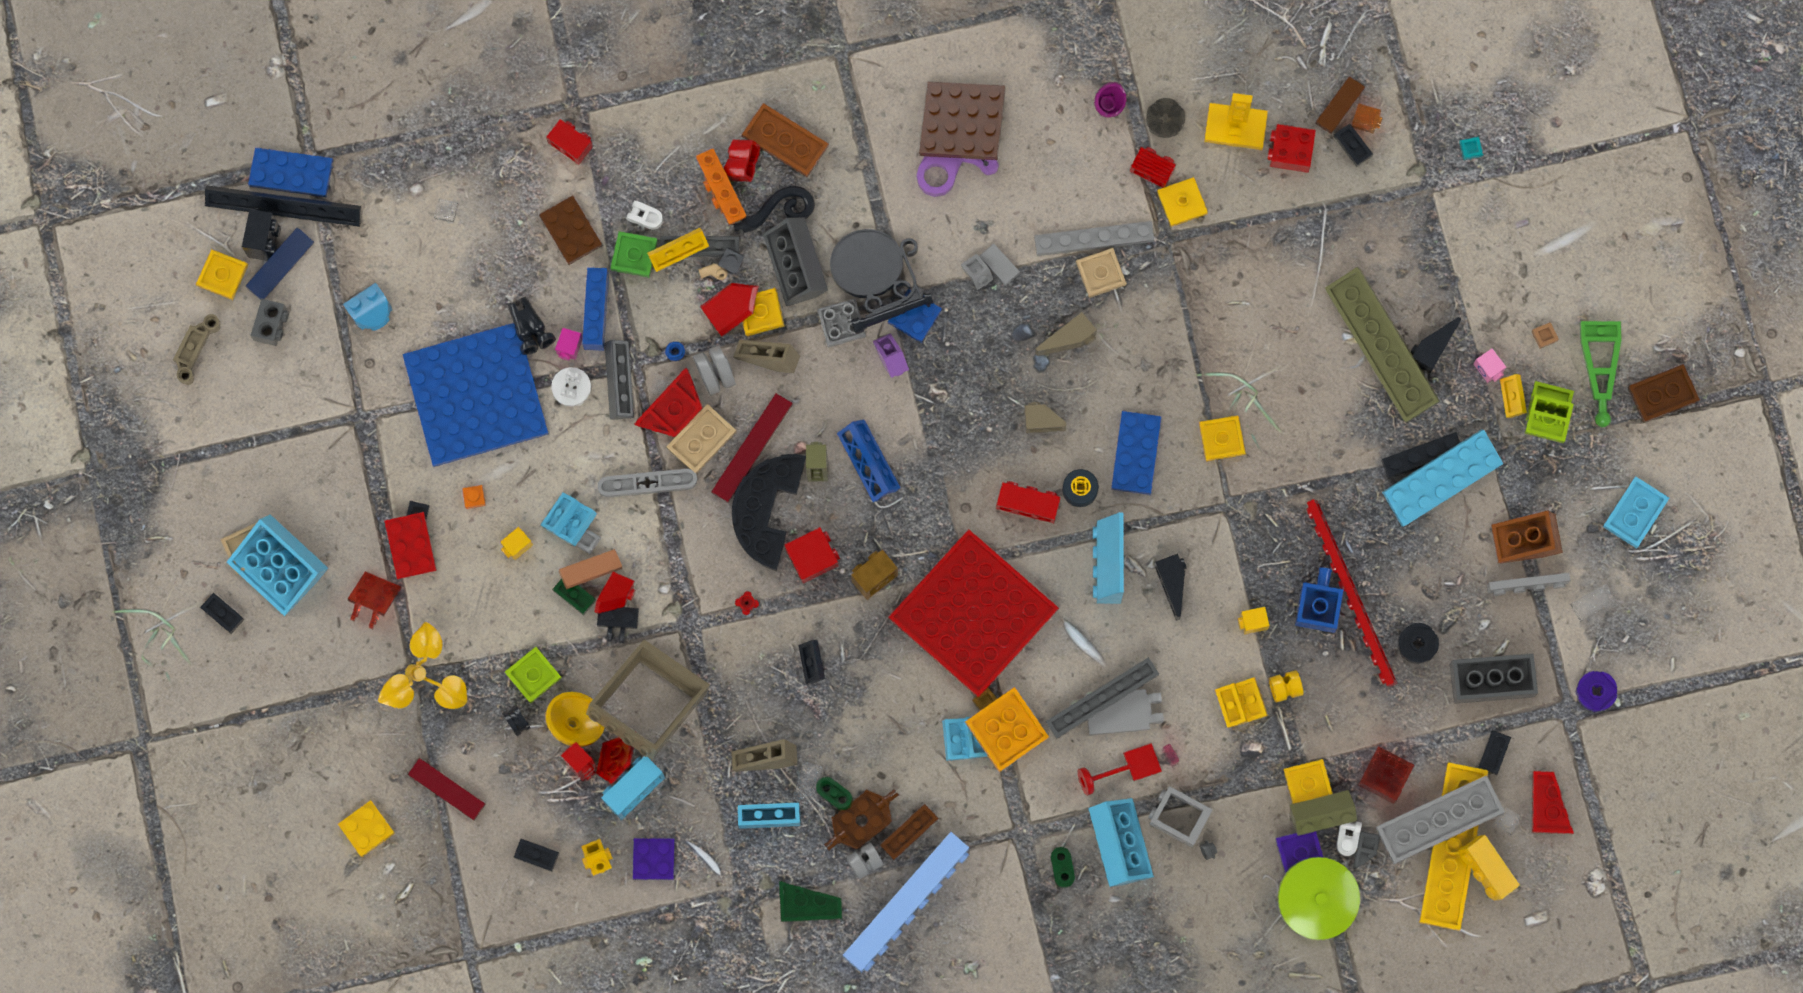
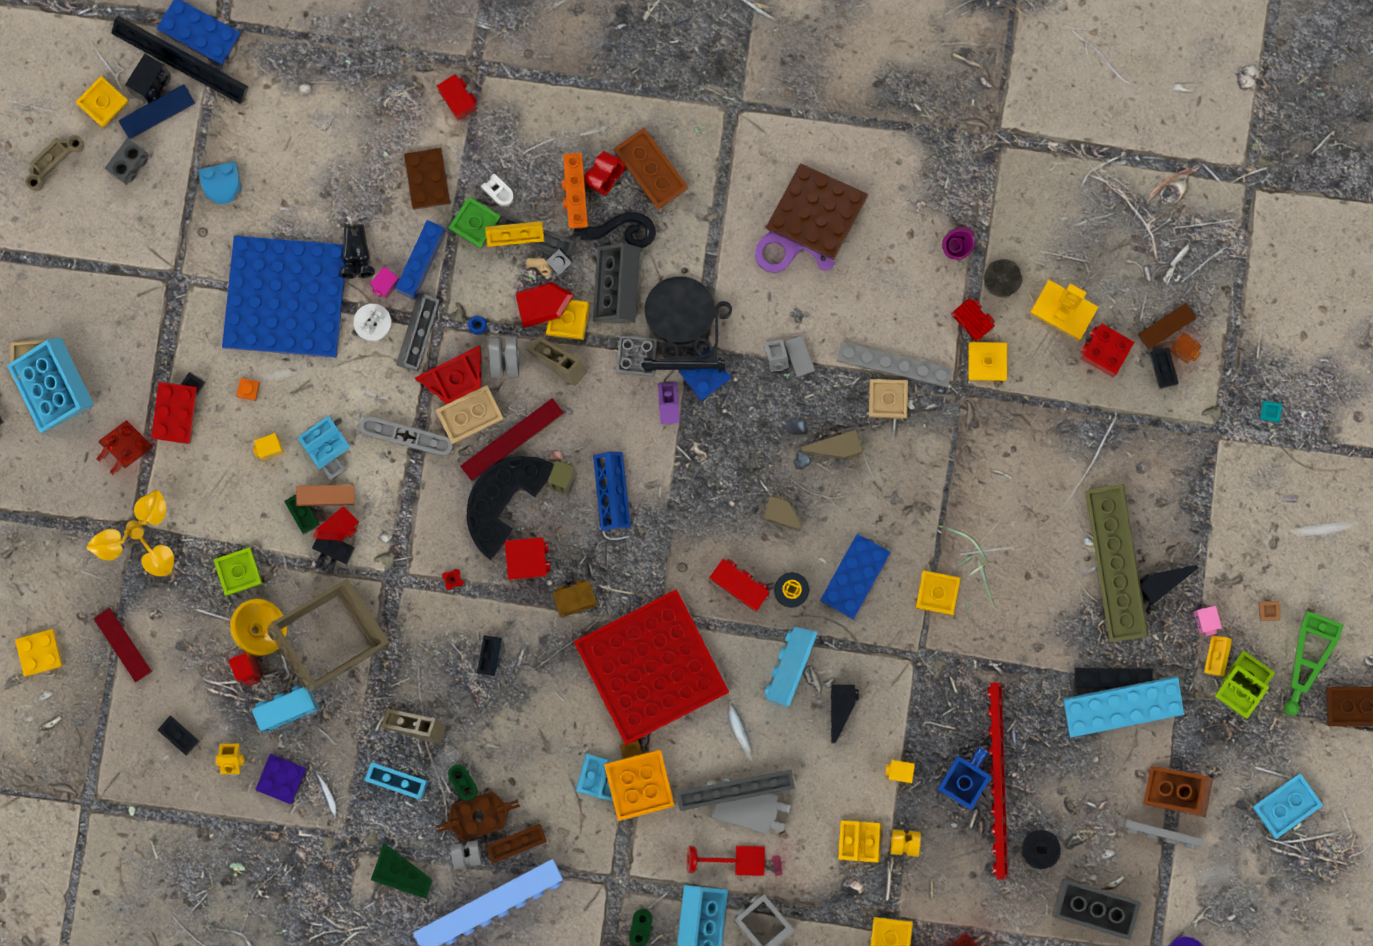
camera: 20 degrees right, 5 degrees up
black wheel [502,704,531,737] -> none
red tile [596,731,637,784] -> none

